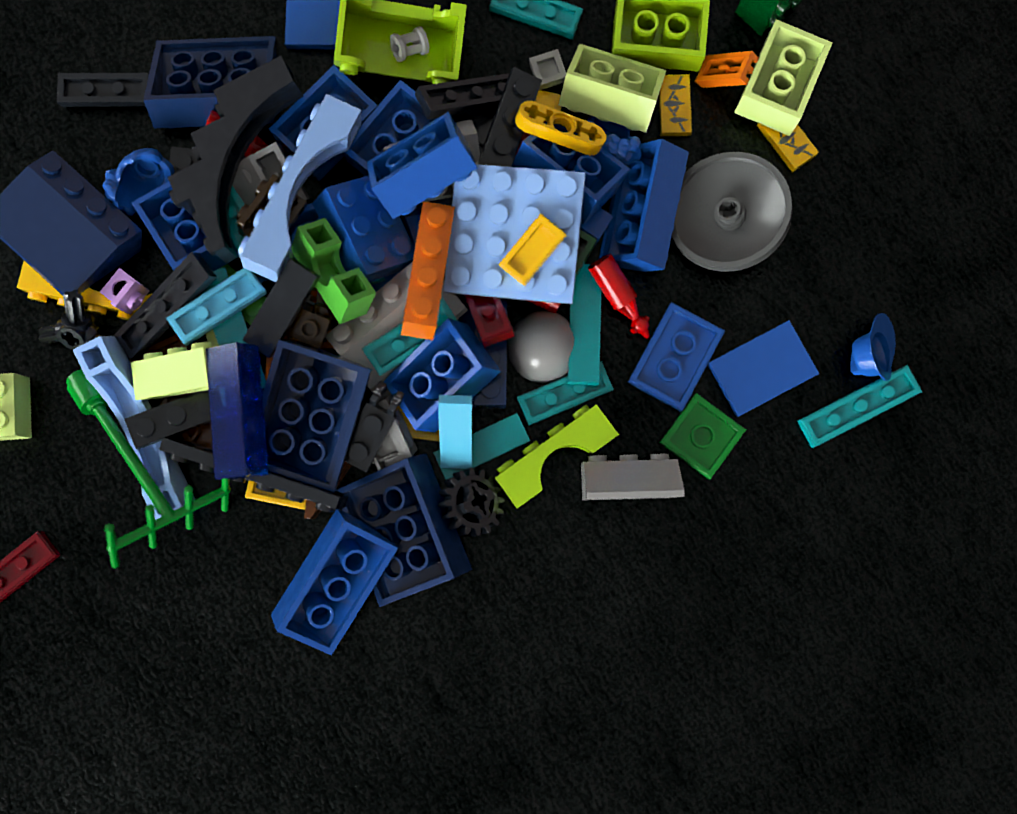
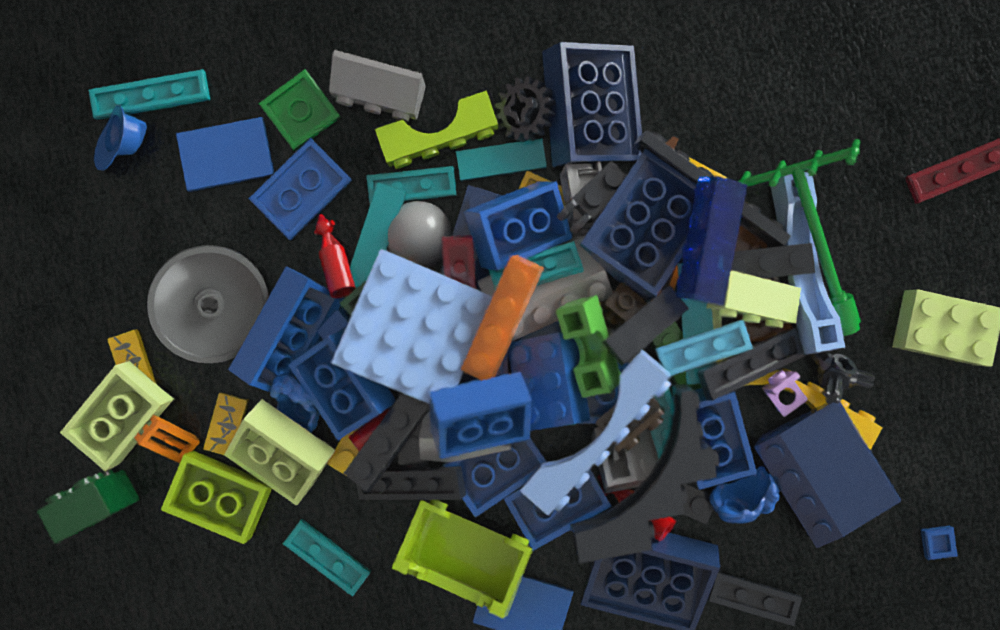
camera: 165 degrees left, 5 degrees up
blue slope [271,509,398,655] -> none
light grey bush [390,26,429,62] -> none
medium azure tile [438,395,472,469] -> none
yellow tile [498,214,567,287] -> none
yellow beam [515,101,606,156] -> none
light grey tile [529,49,566,91] -> none

